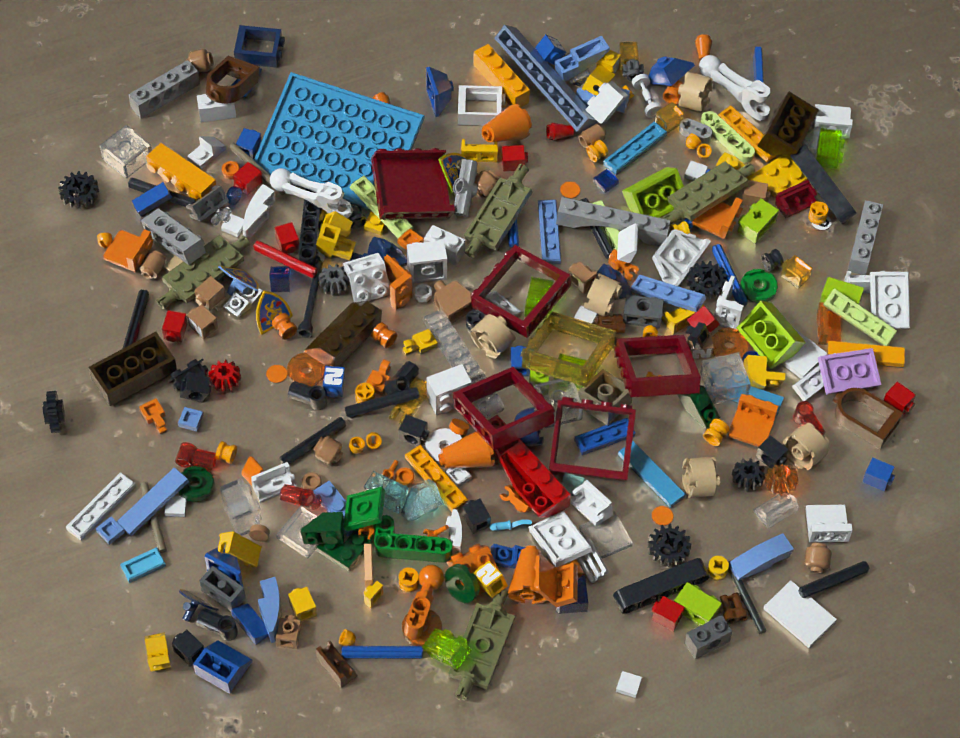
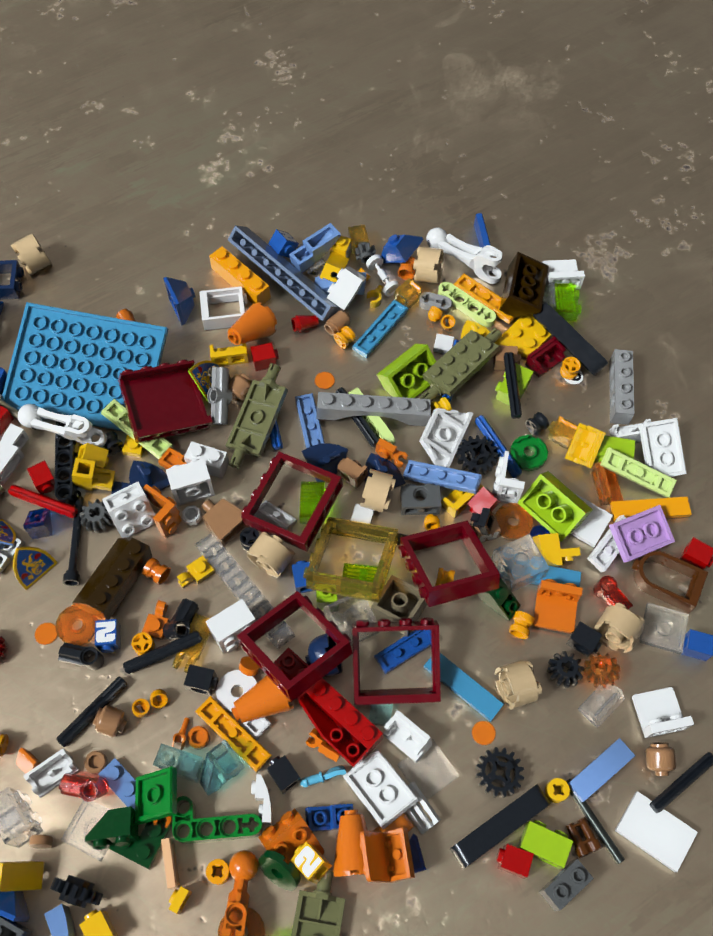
camera: 10 degrees left, 5 degrees up
orange wheel [272,313,298,340] -> none
orange hand [423,525,449,537] -> none
clear blue tile [593,169,619,193] -> none
reddish brown piece [595,314,626,334] -> none
white slope [617,223,638,263] -> none
orange bracket [692,197,743,239] -> none
orange cone [695,34,712,61] -> none
none -> tan brick [11,233,51,276]
none -> black gear [50,874,103,908]
none -> dark blue shield [301,443,348,485]
none -> yellow piece [366,285,383,308]
none -> black axle [504,352,522,419]
none -> yellow hinge [565,423,606,468]
none -> clear tile [639,603,689,654]

